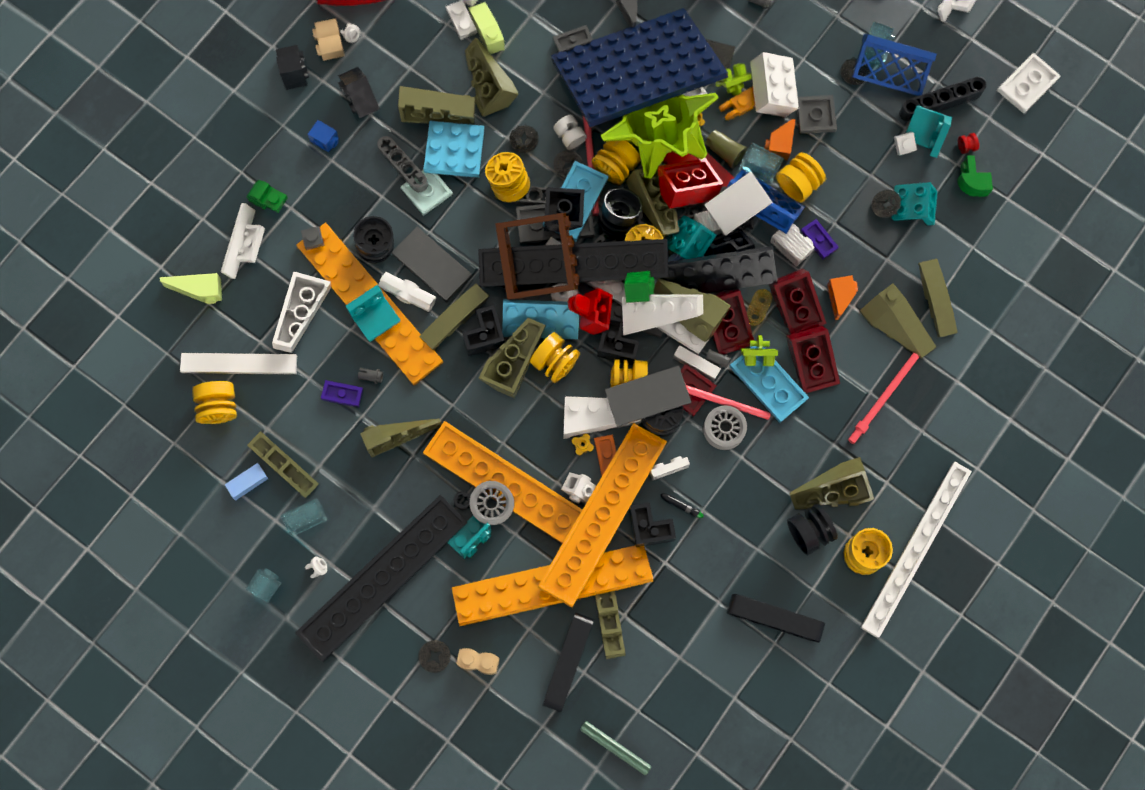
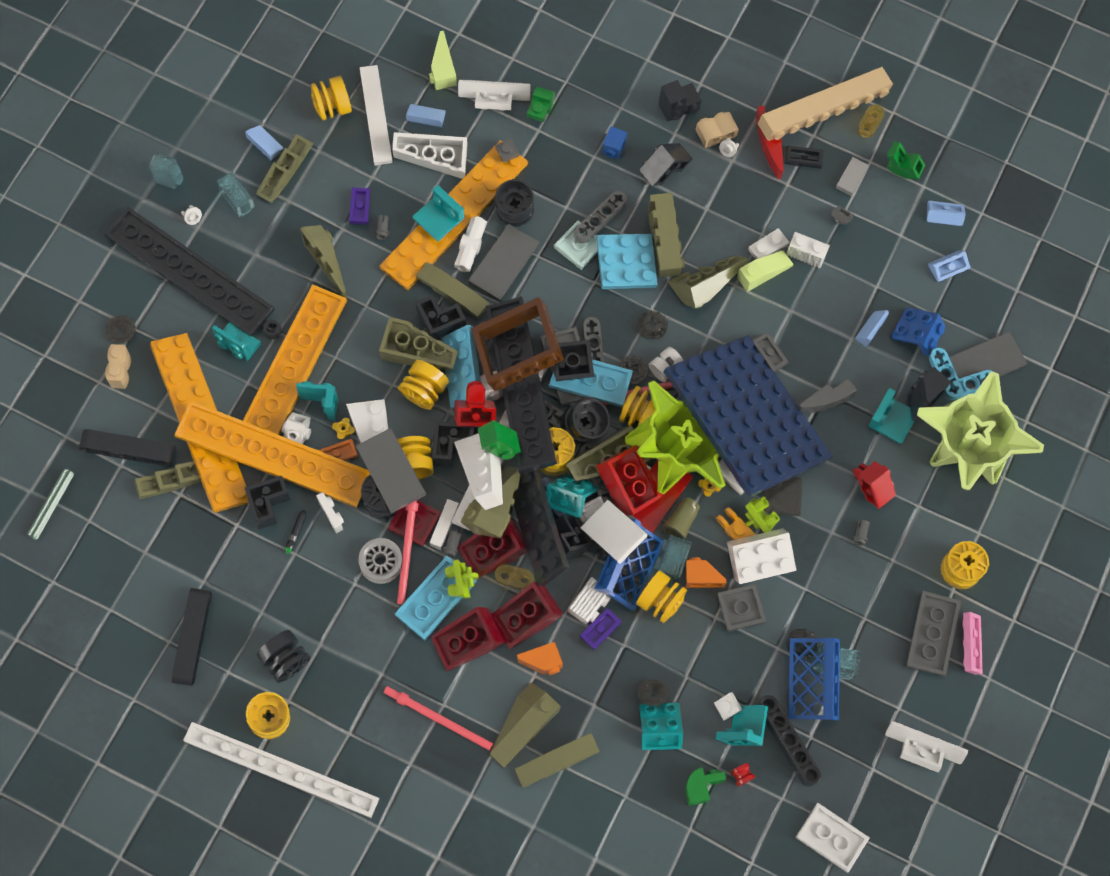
camera: 80 degrees right, 5 degrees down
light grey wheel [470,481,514,525] -> none
yellow wheel [485,152,530,202] -> none
olive wedge [789,457,874,509] -> none
none -> teal bracket [296,381,338,421]
none -> light blue slope [406,104,446,127]

